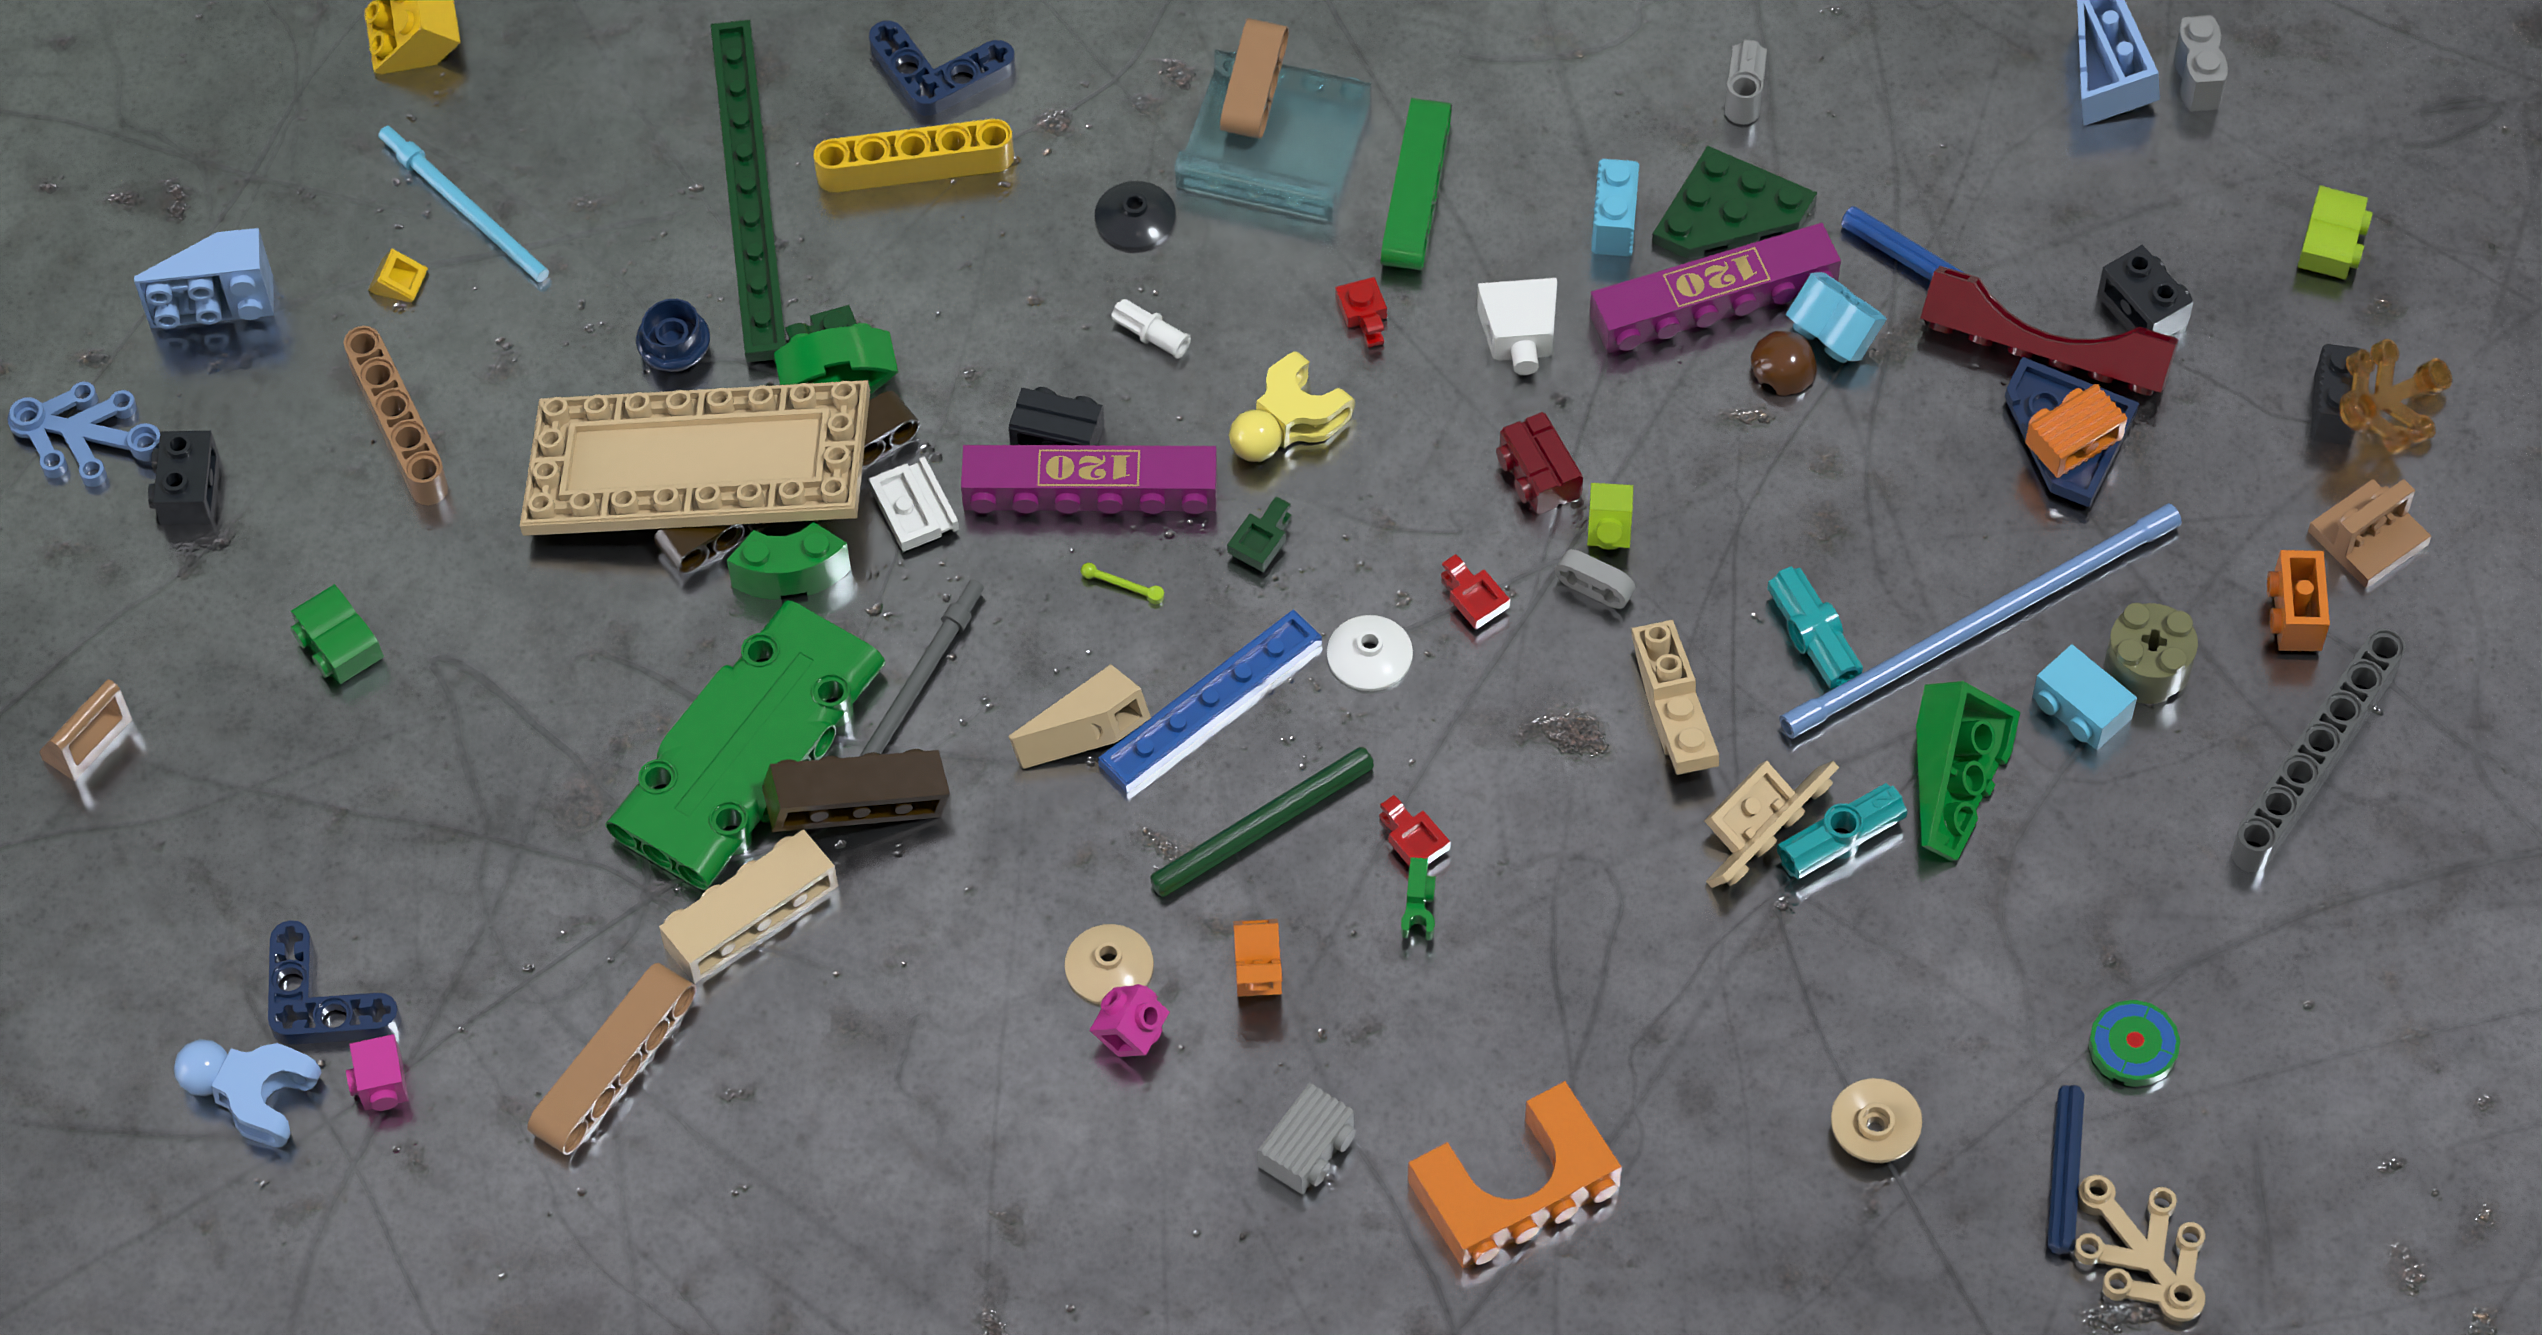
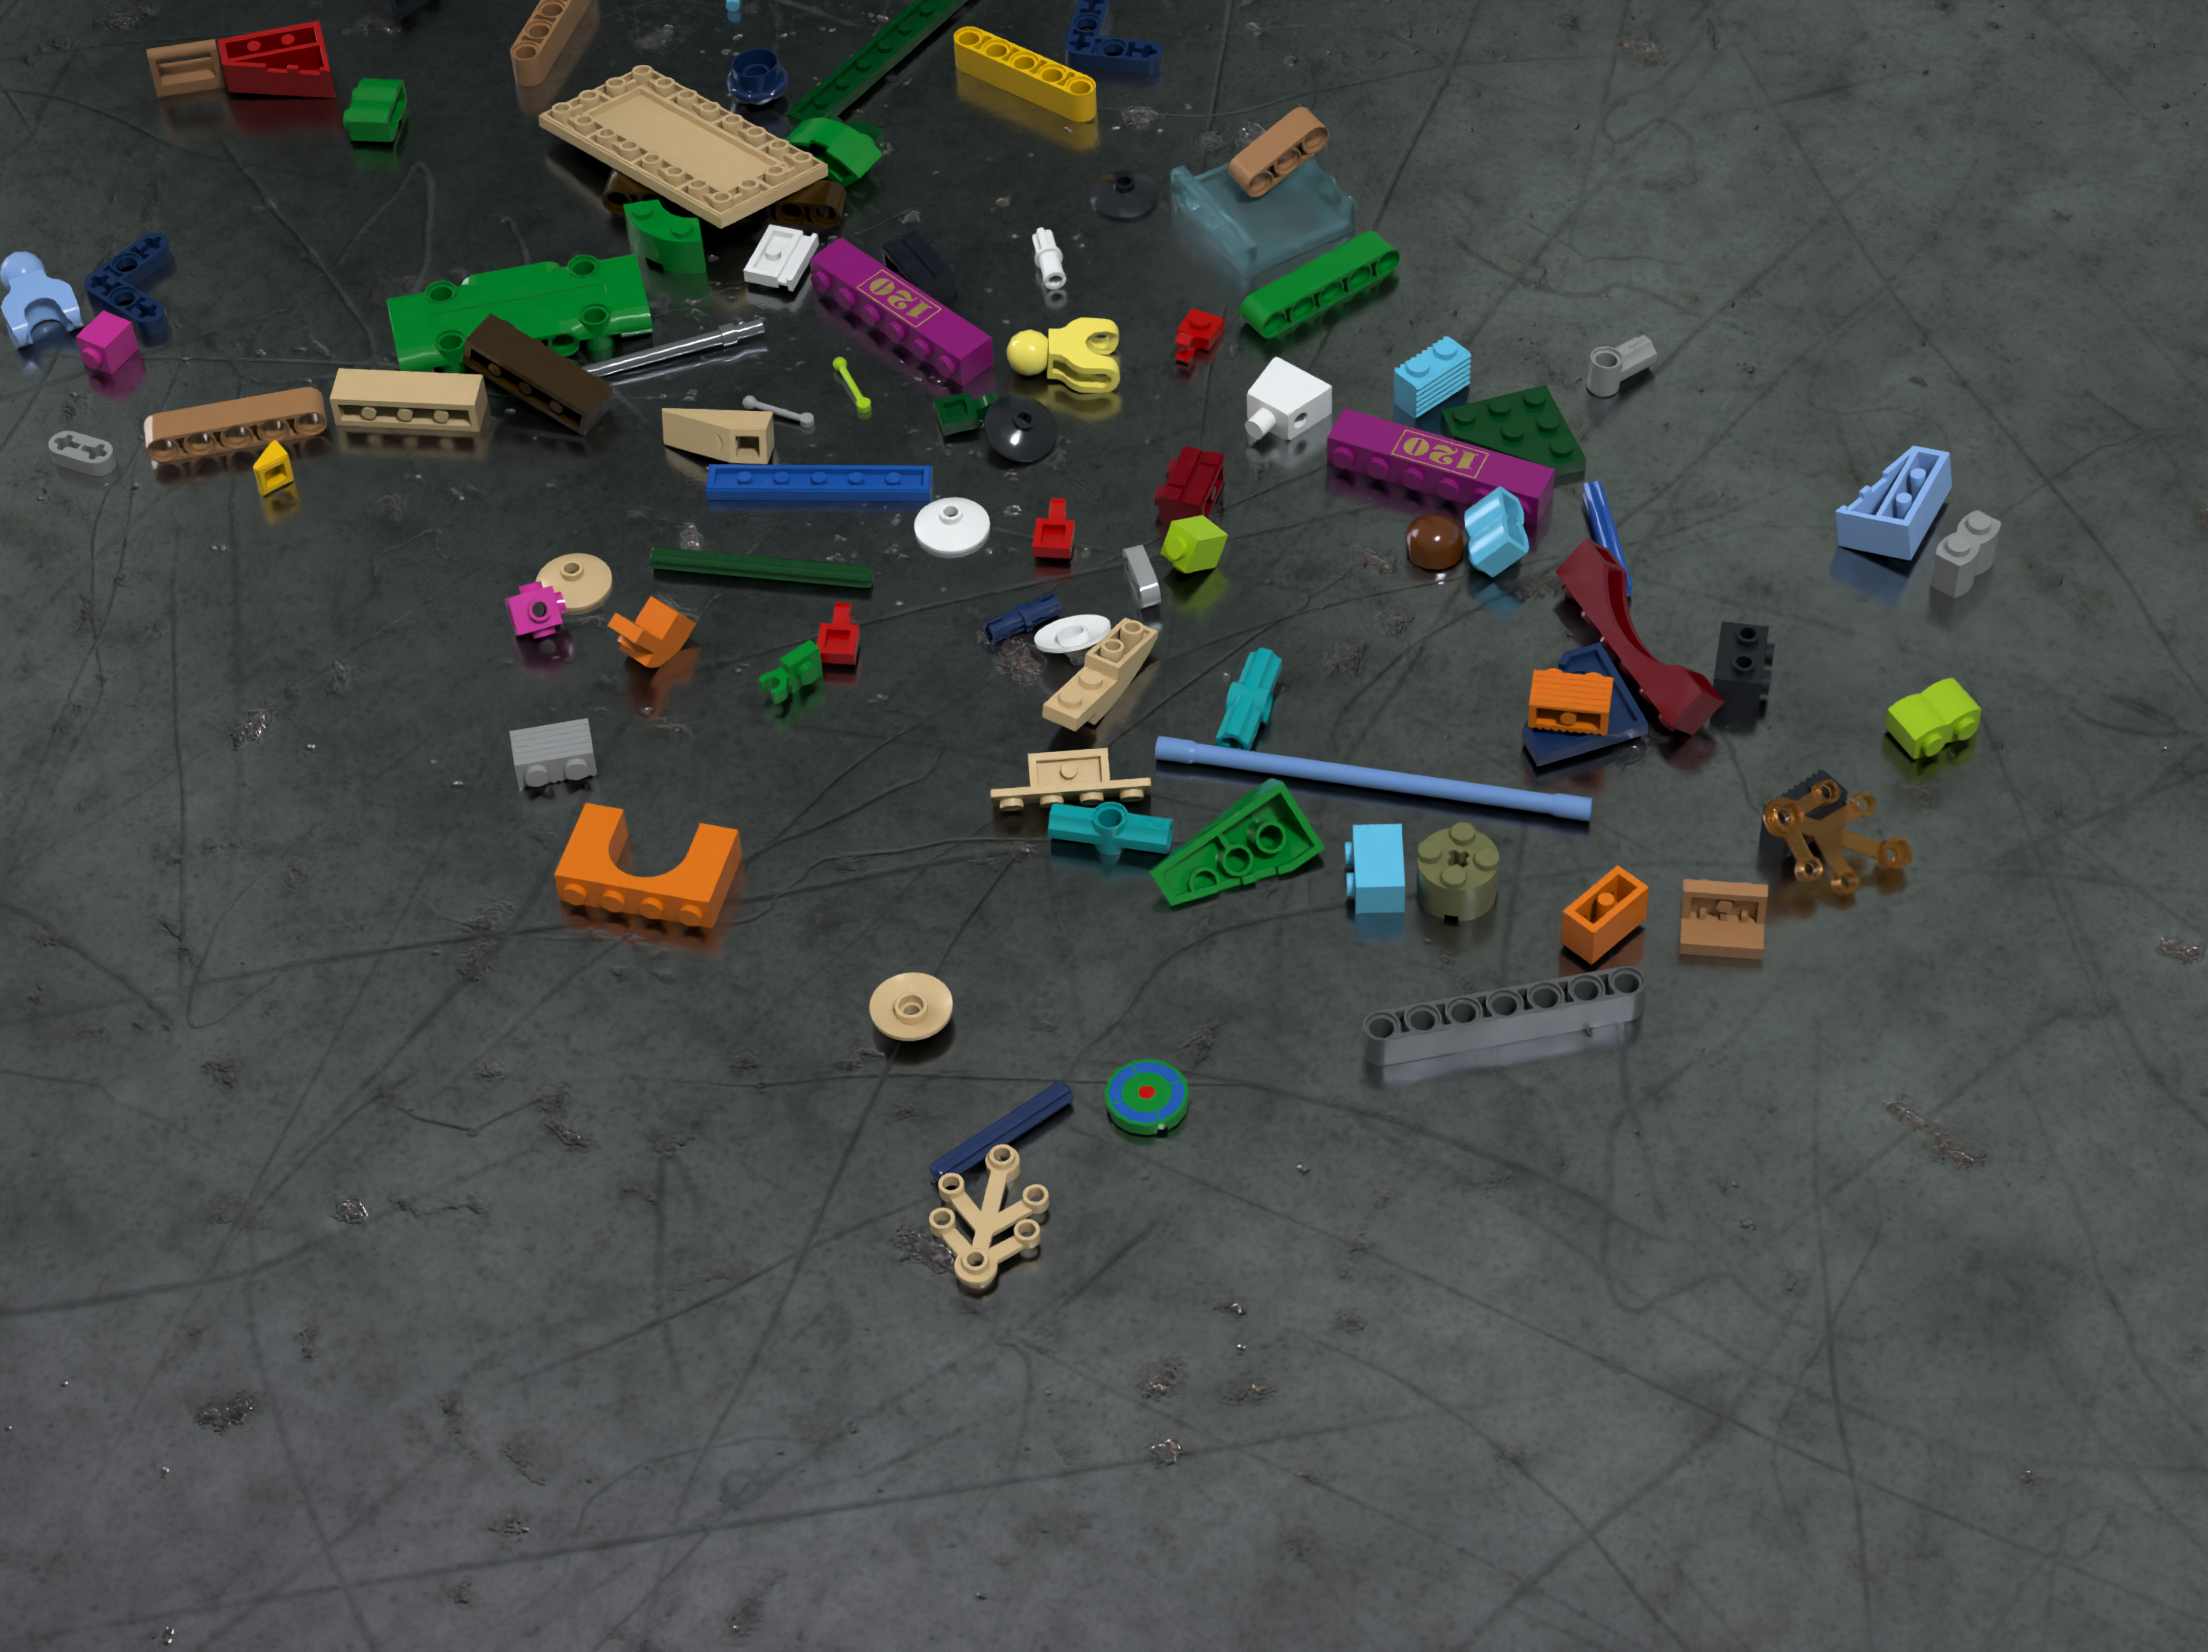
camera: 45 degrees right, 10 degrees down
none -> light grey beam [48,431,117,477]
none -> red wedge [217,21,336,98]
none -> yellow slope [253,440,294,496]
none -> light grey hinge [743,396,814,428]
none -> dark blue pin [983,592,1062,645]
none -> black dish [984,394,1057,462]
none -> white dish [1034,614,1111,658]

